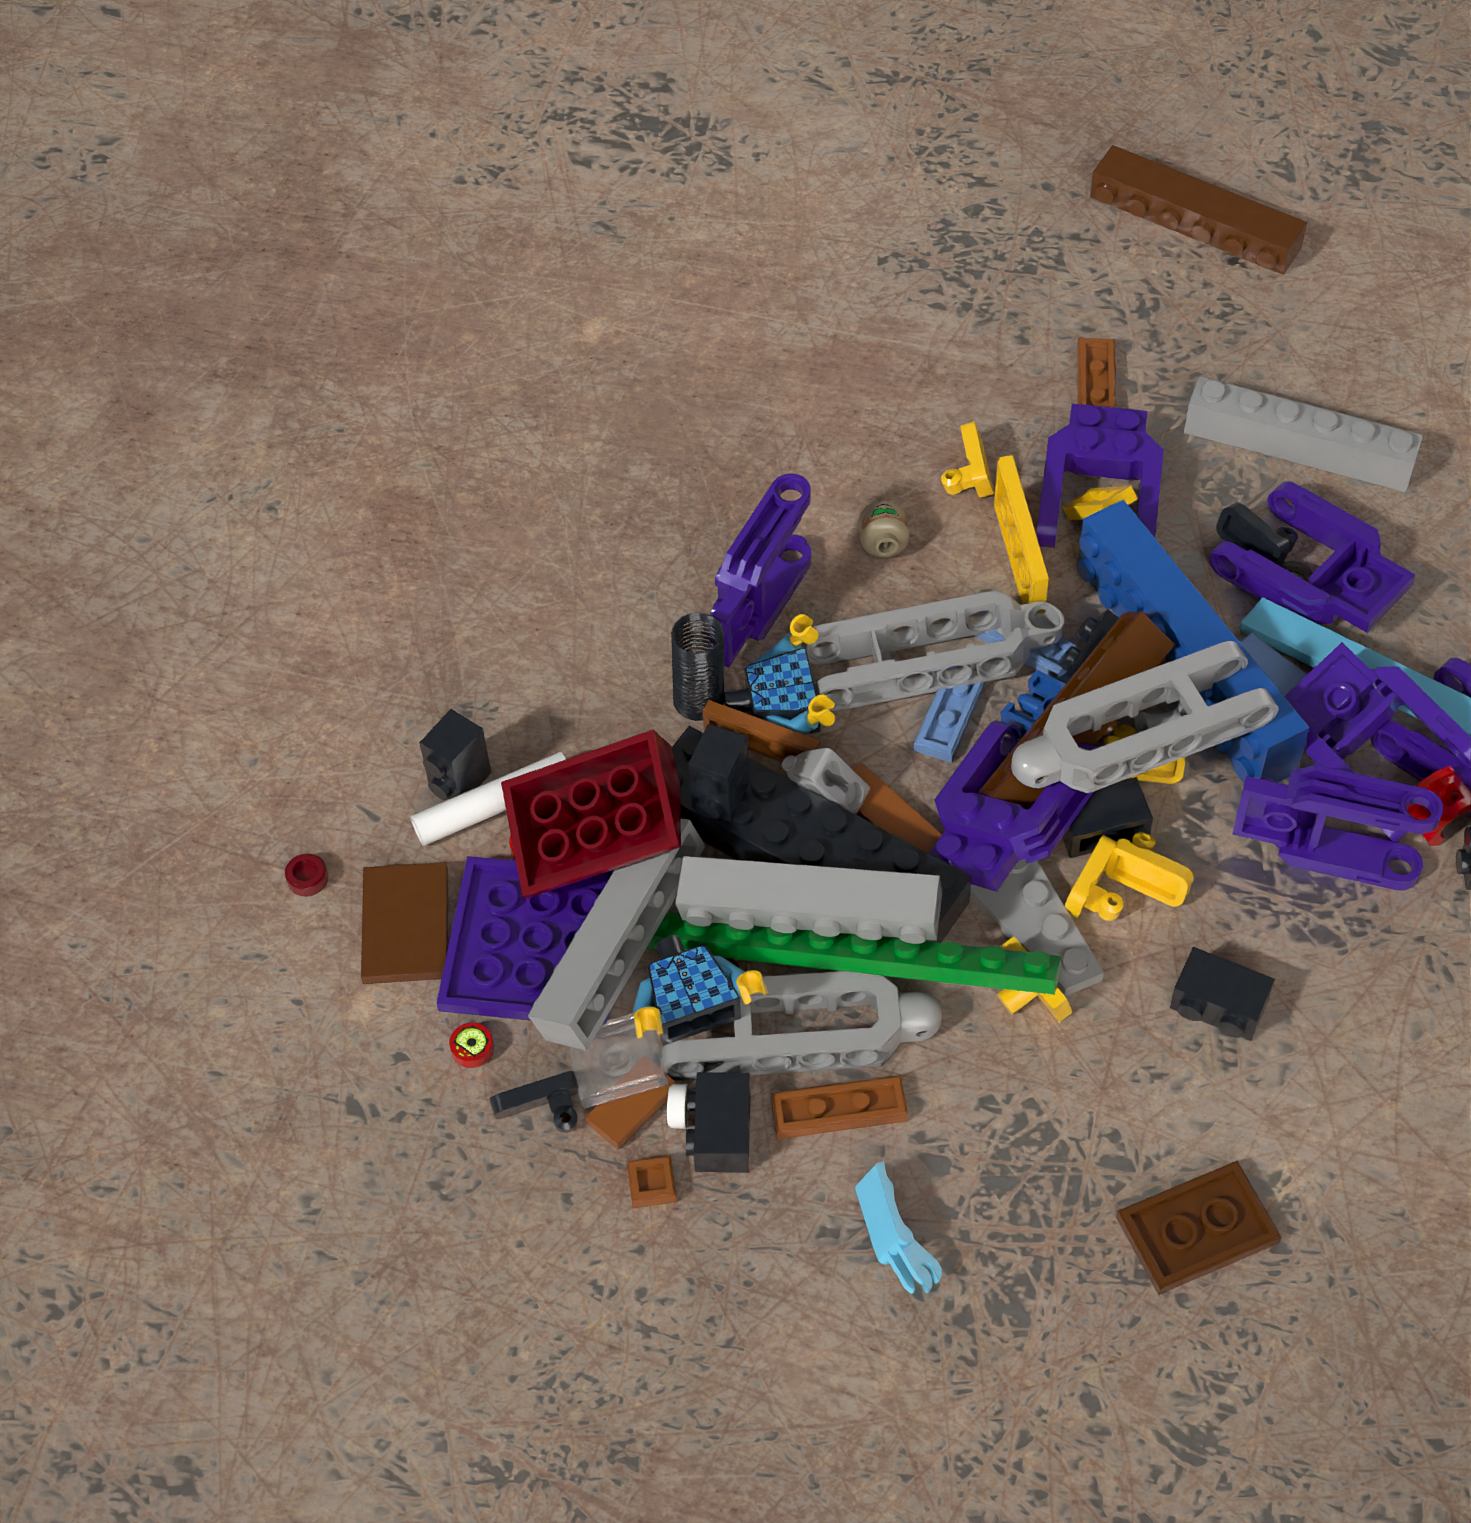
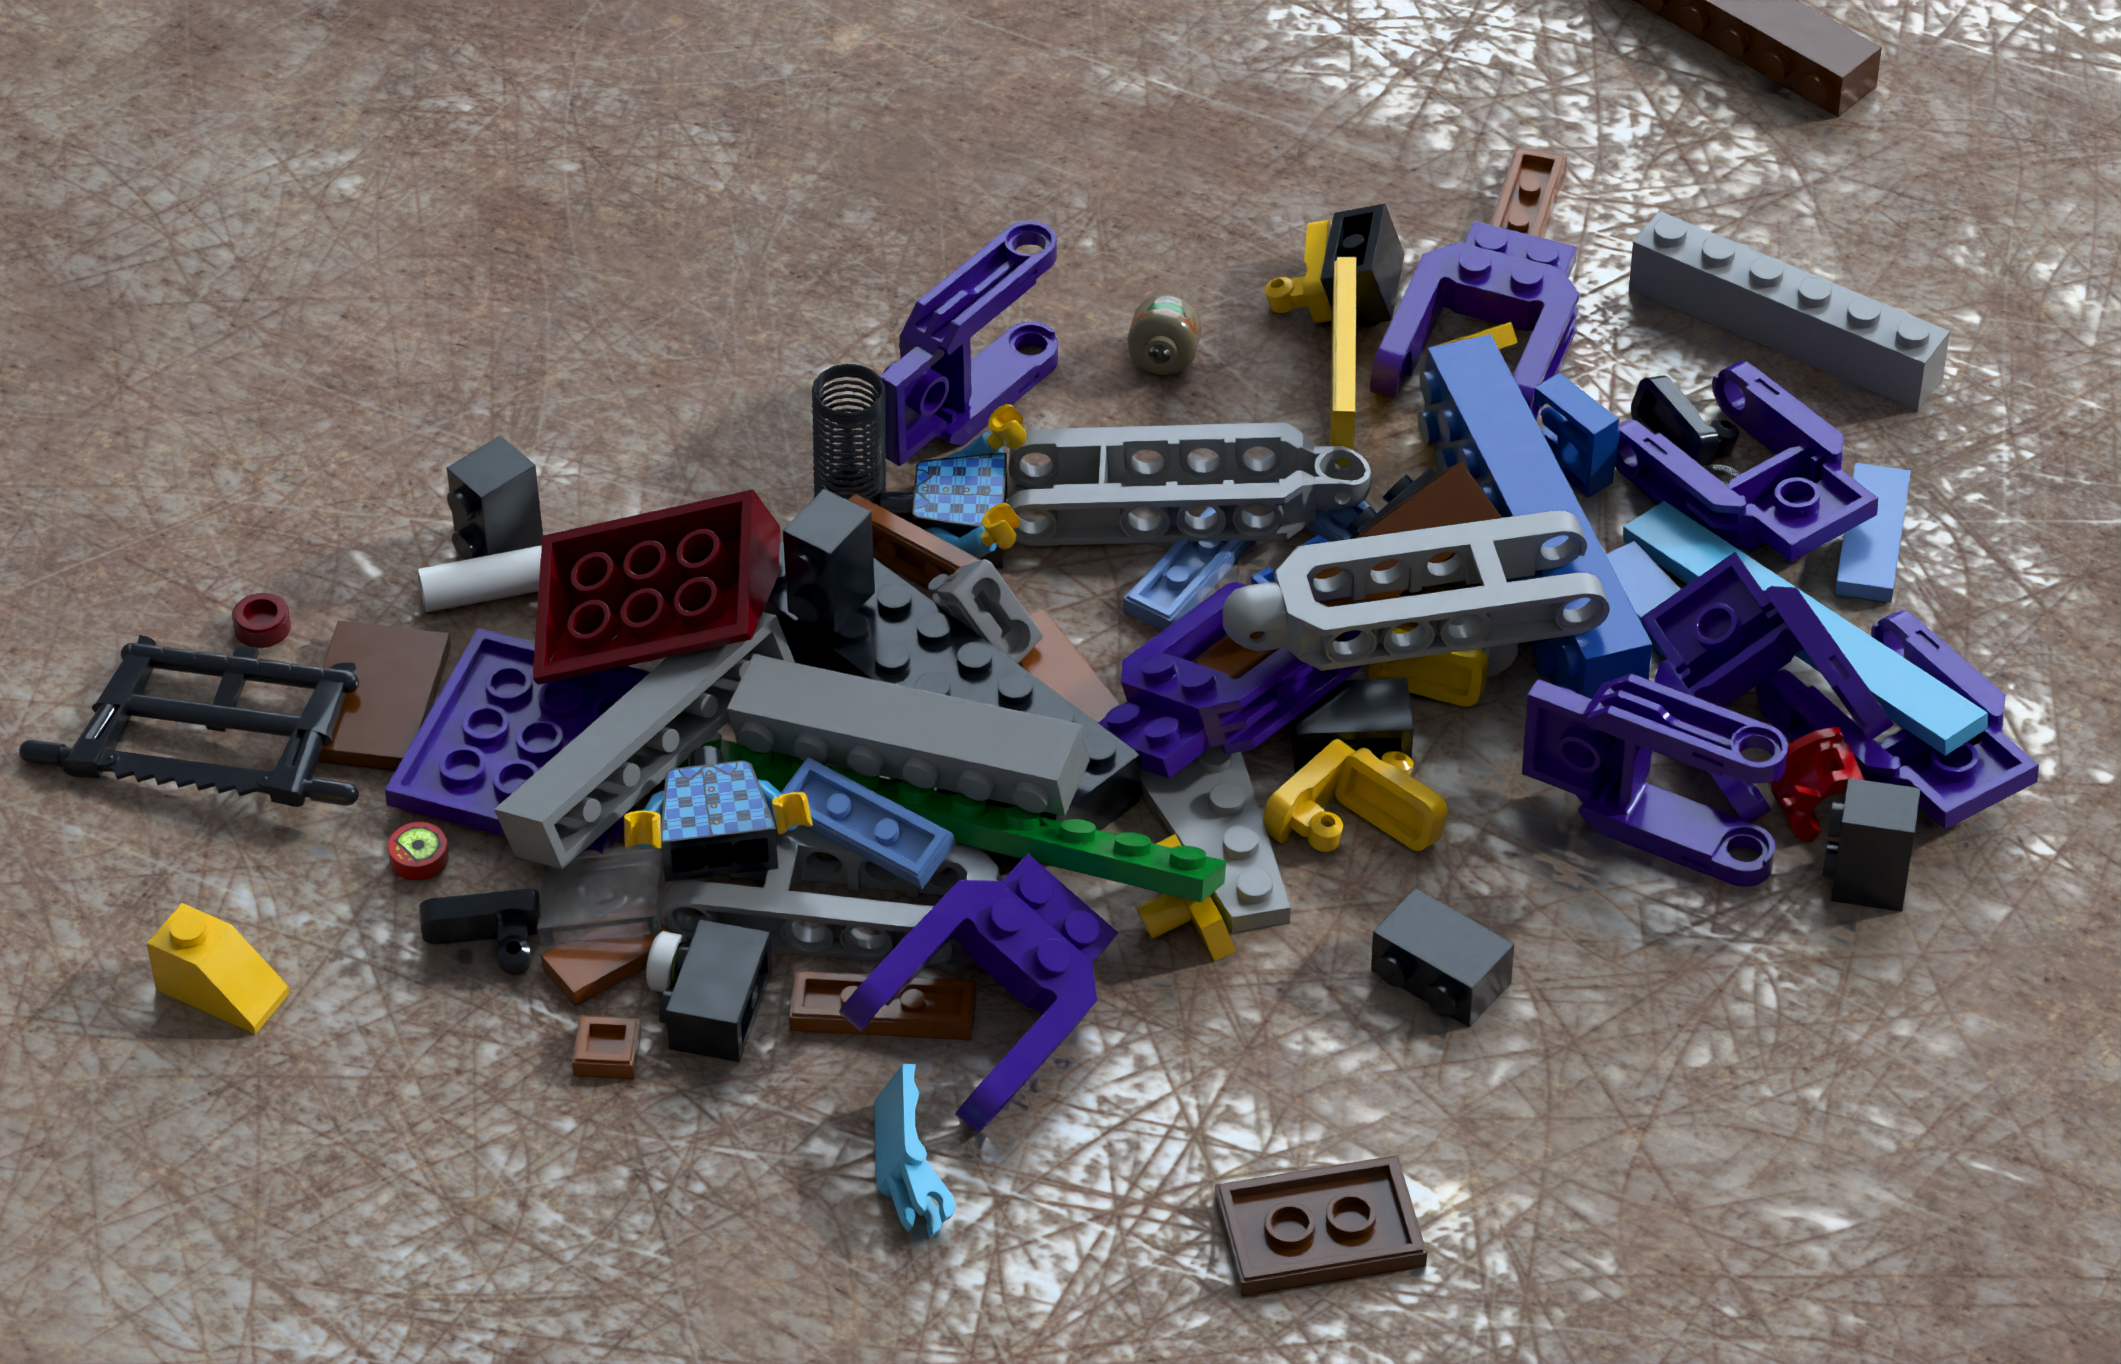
camera: 10 degrees right, 10 degrees down
none -> black piece [19,635,359,807]
none -> yellow slope [147,903,290,1035]
none -> medium blue tile [781,757,956,889]
none -> dark purple plate [839,854,1119,1135]
none -> black brick [1320,203,1405,327]
none -> blue brick [1534,372,1620,498]
none -> medium blue tile [1835,463,1911,603]

